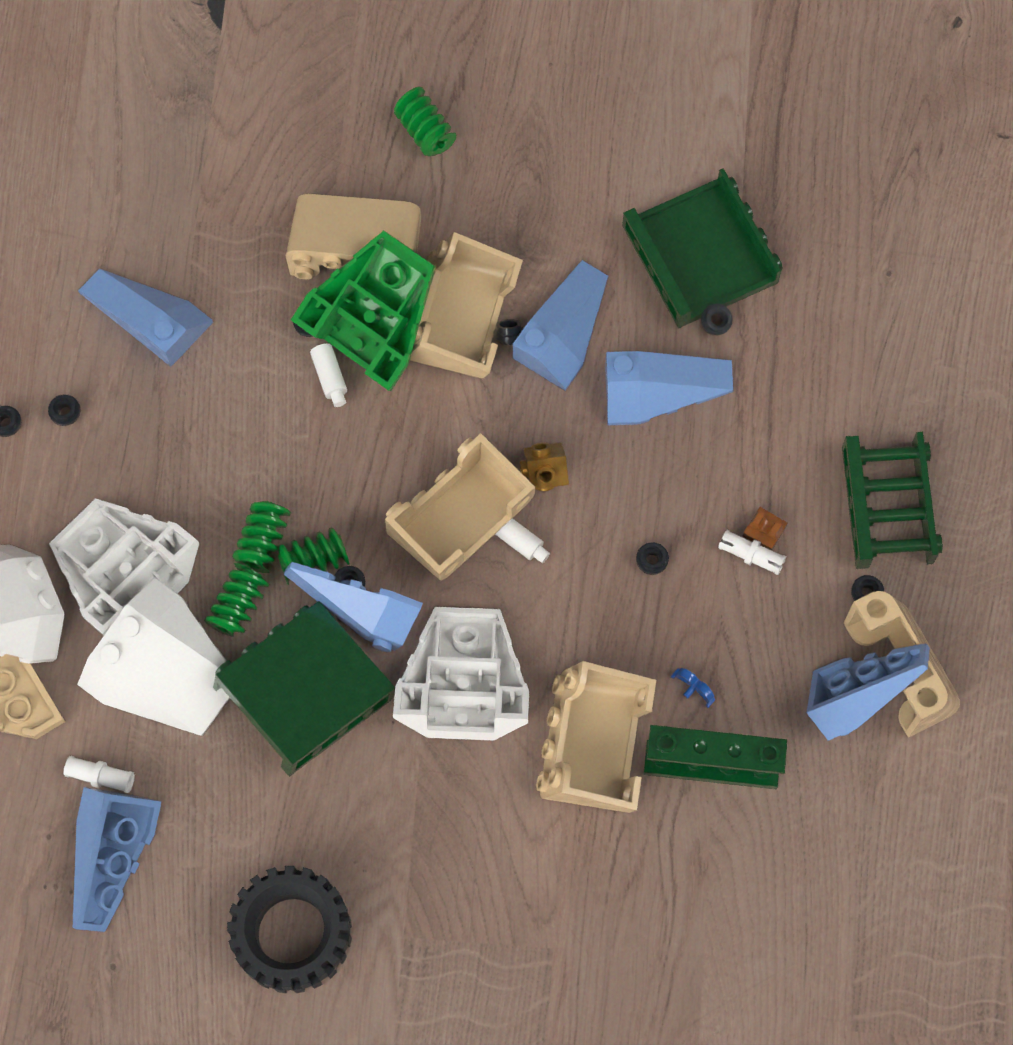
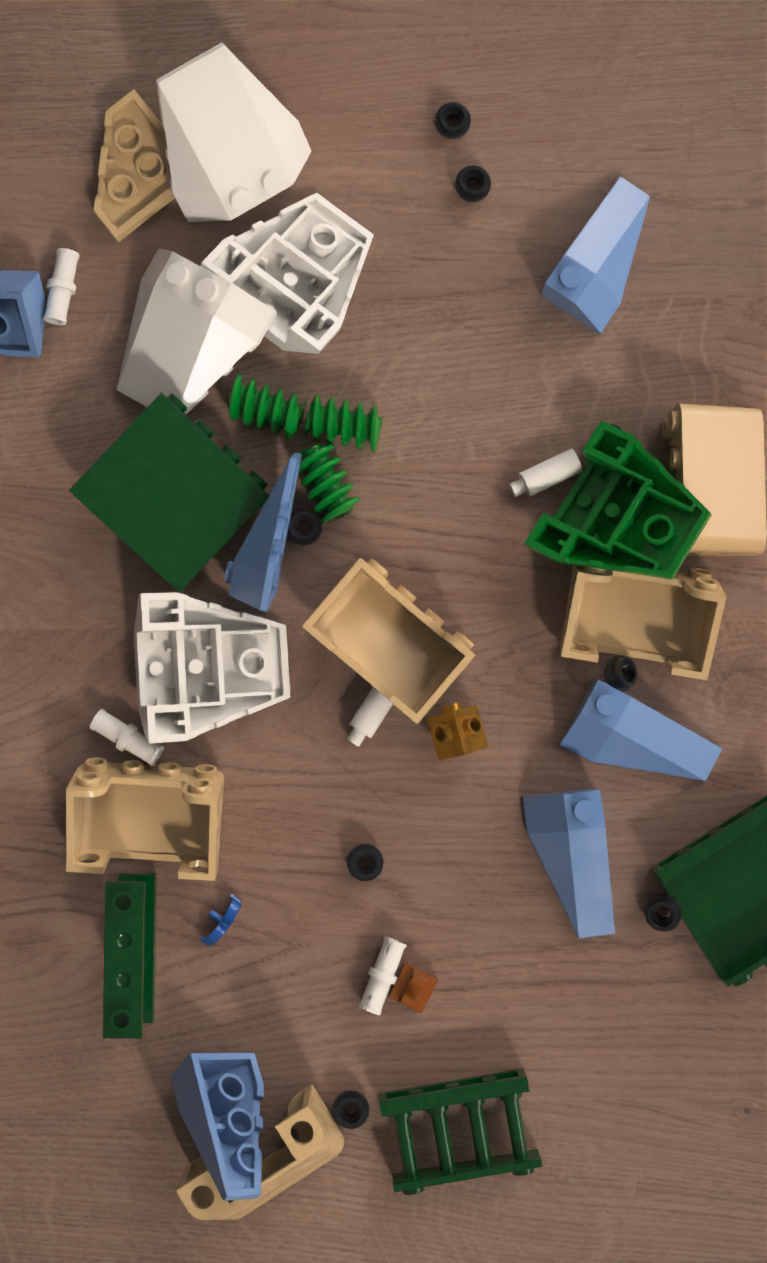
camera: 80 degrees right, 15 degrees up
none -> white pin [90,709,164,767]

